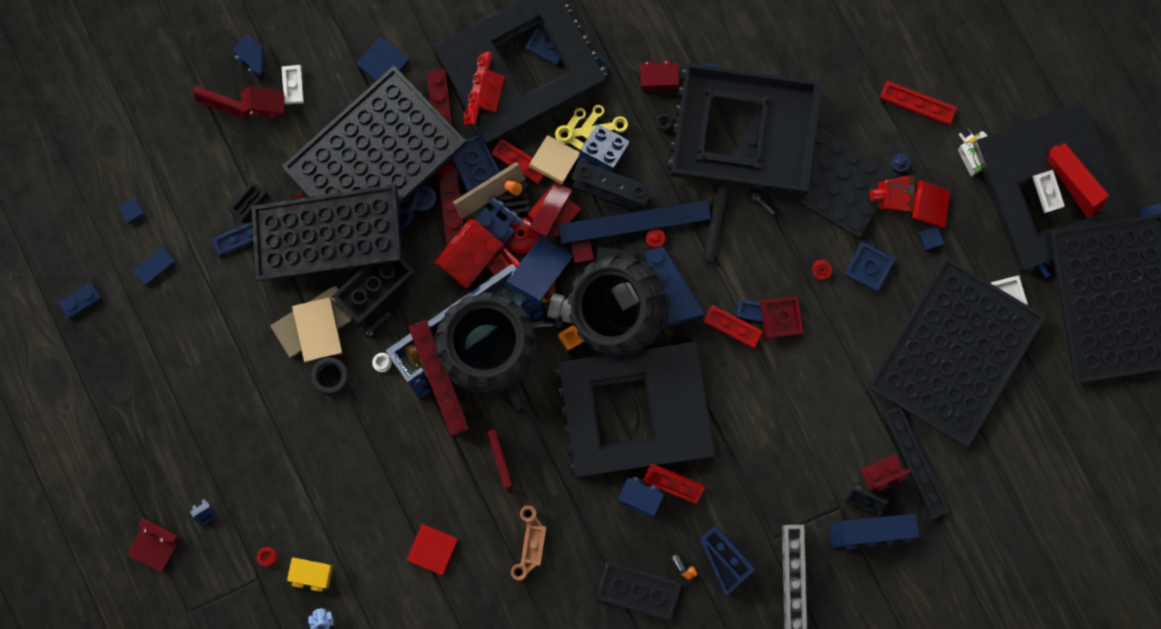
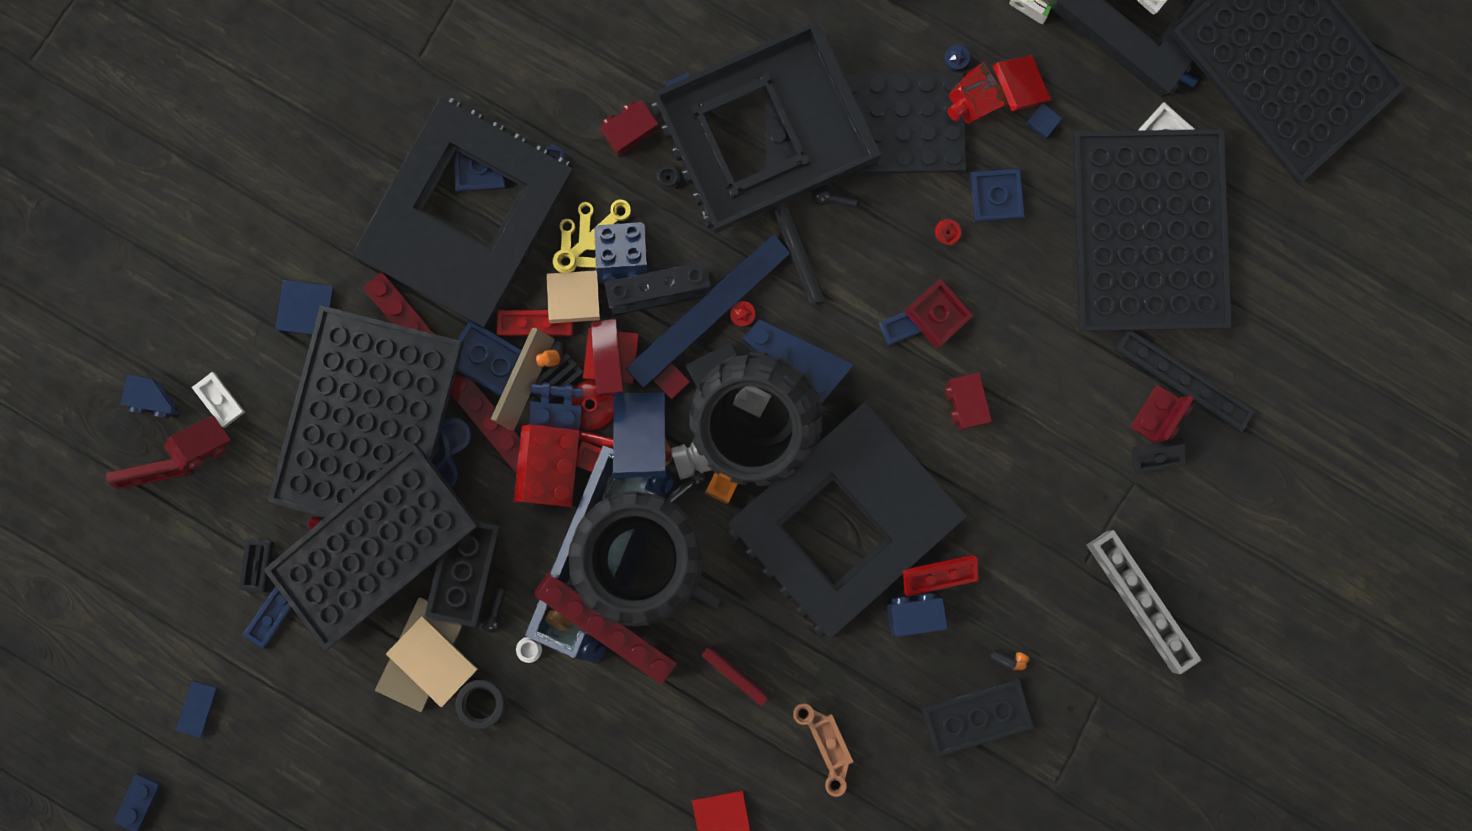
camera: 40 degrees left, 5 degrees up
dark blue tile [118,197,145,224] -> none
red bracket [464,51,505,126] -> none
dark blue wedge [700,525,756,596] -> none
red tile [703,305,763,349] -> none
dark blue wedge [829,514,919,549] -> none
none -> dark red brick [944,373,992,430]

